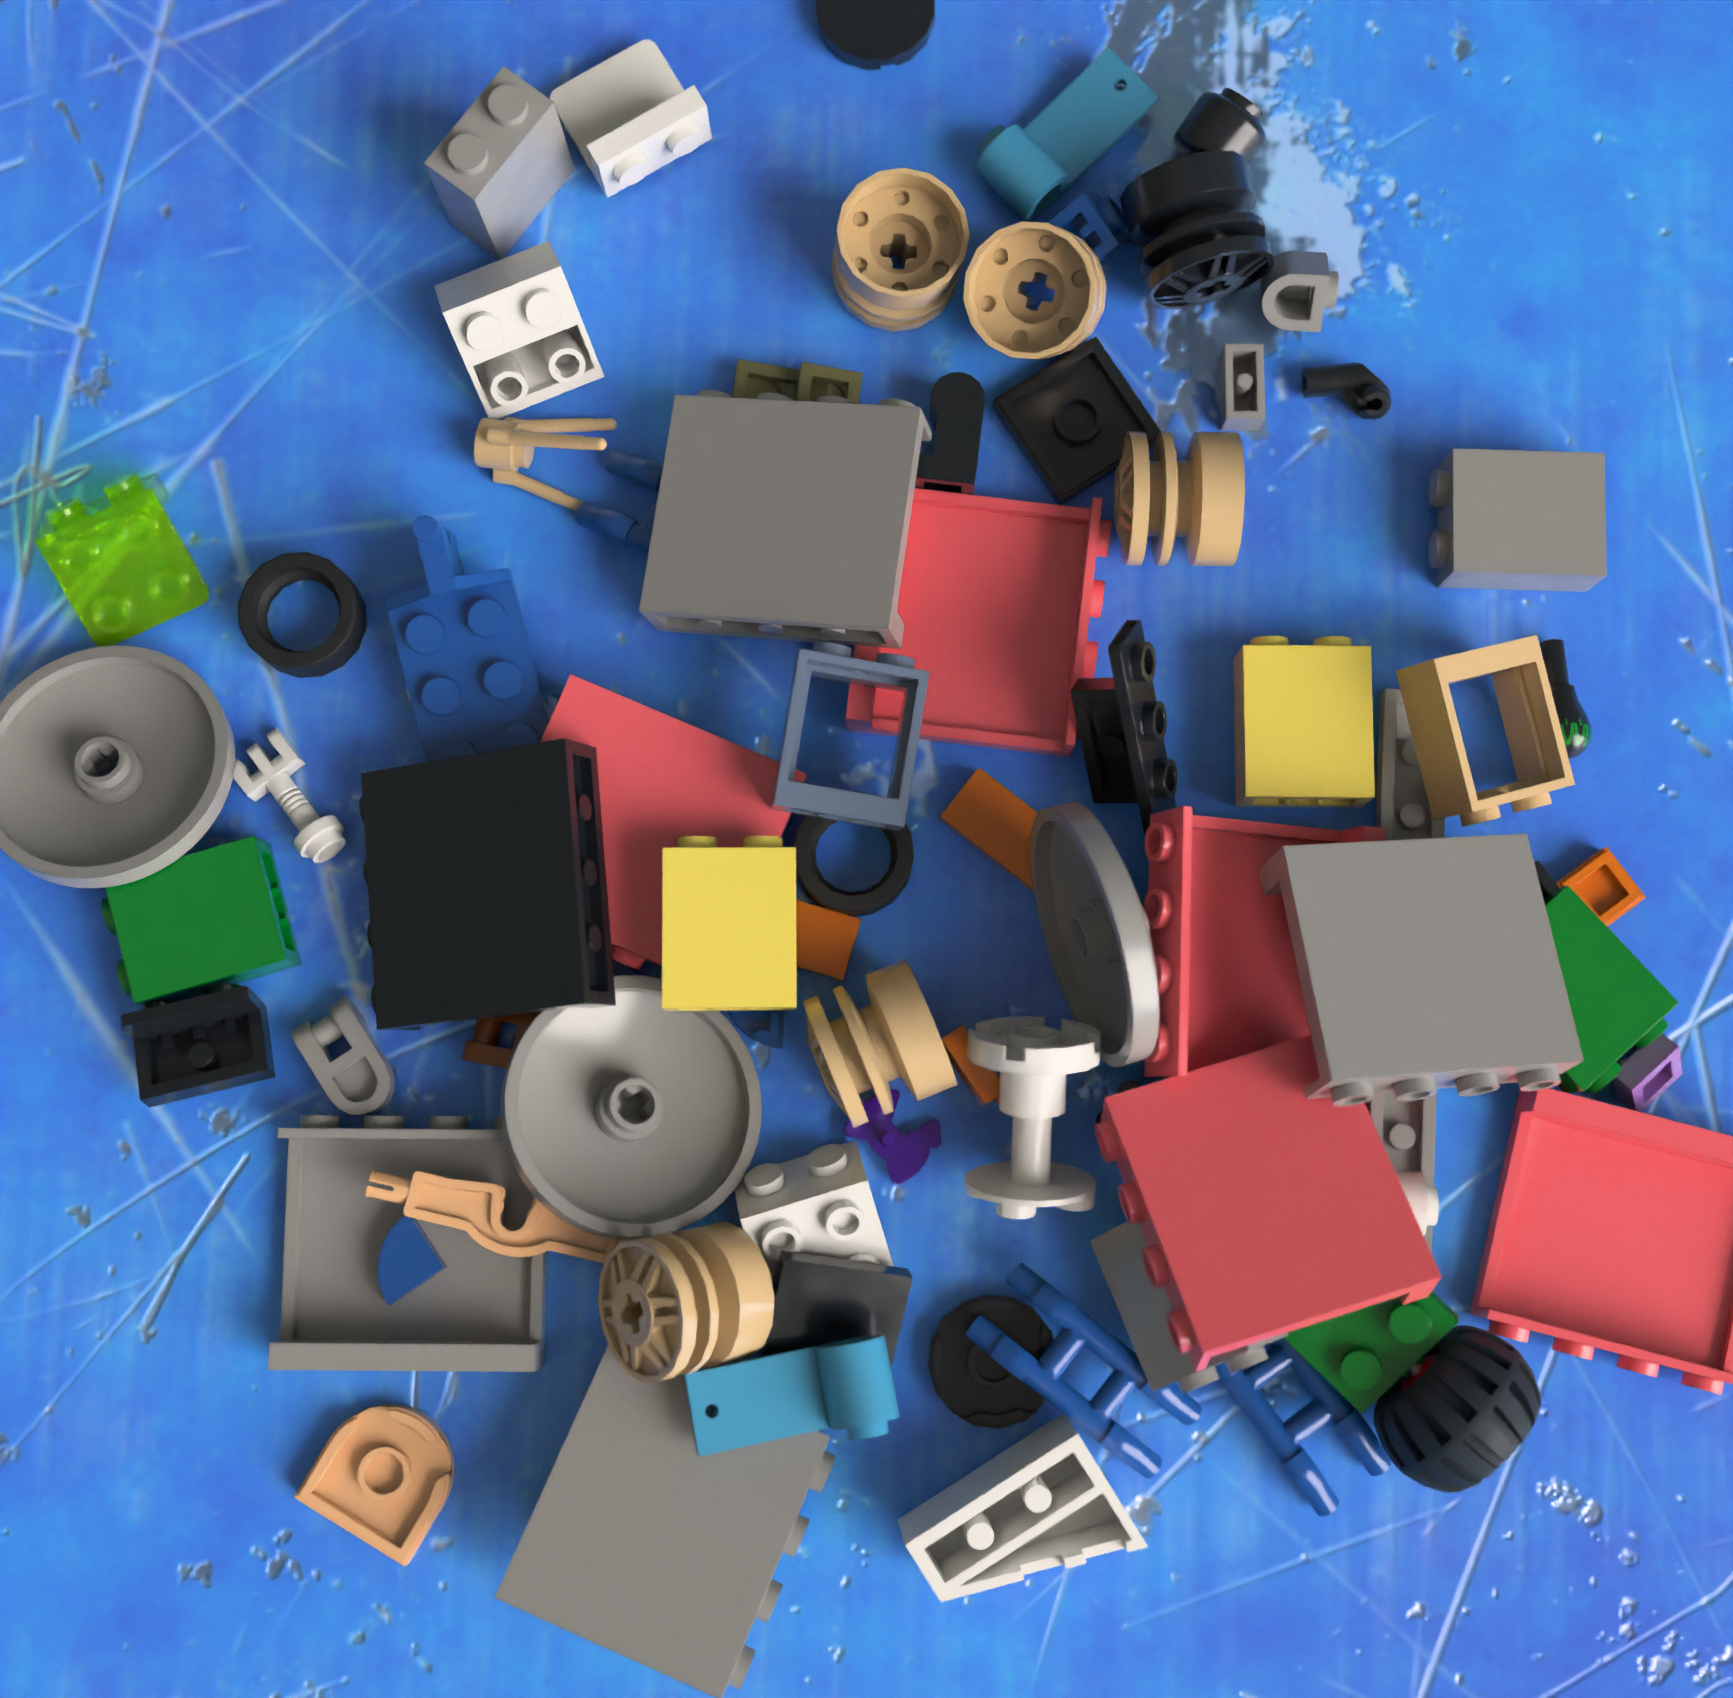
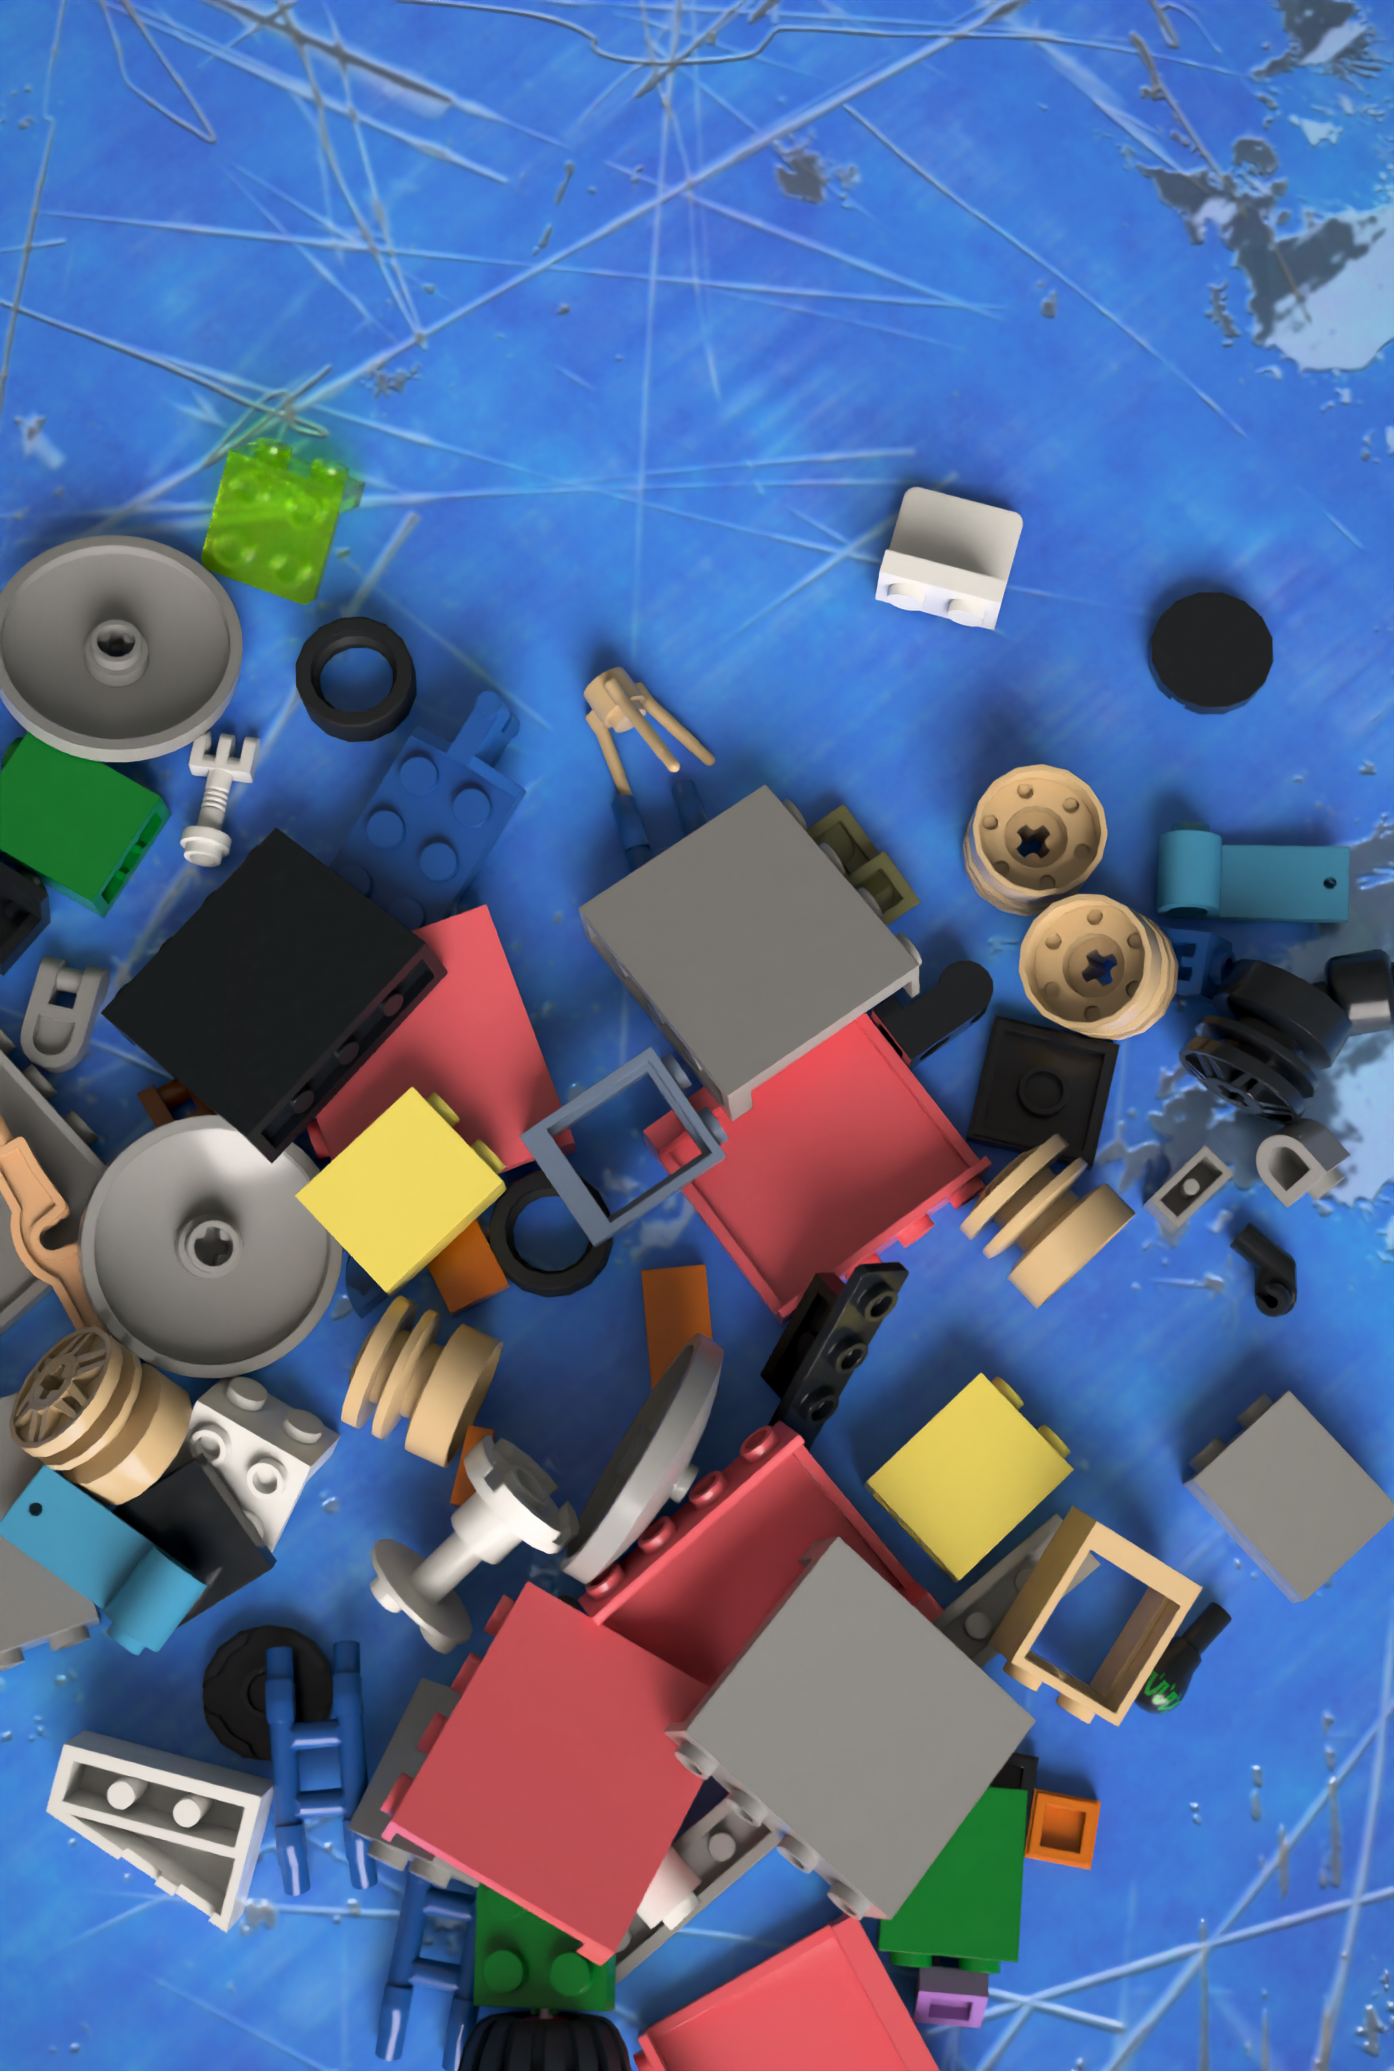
camera: 45 degrees right, 5 degrees down
light grey brick [424,66,575,260] -> none
white slope [434,241,604,419] -> none
dark purple piece [843,1089,941,1185] -> none

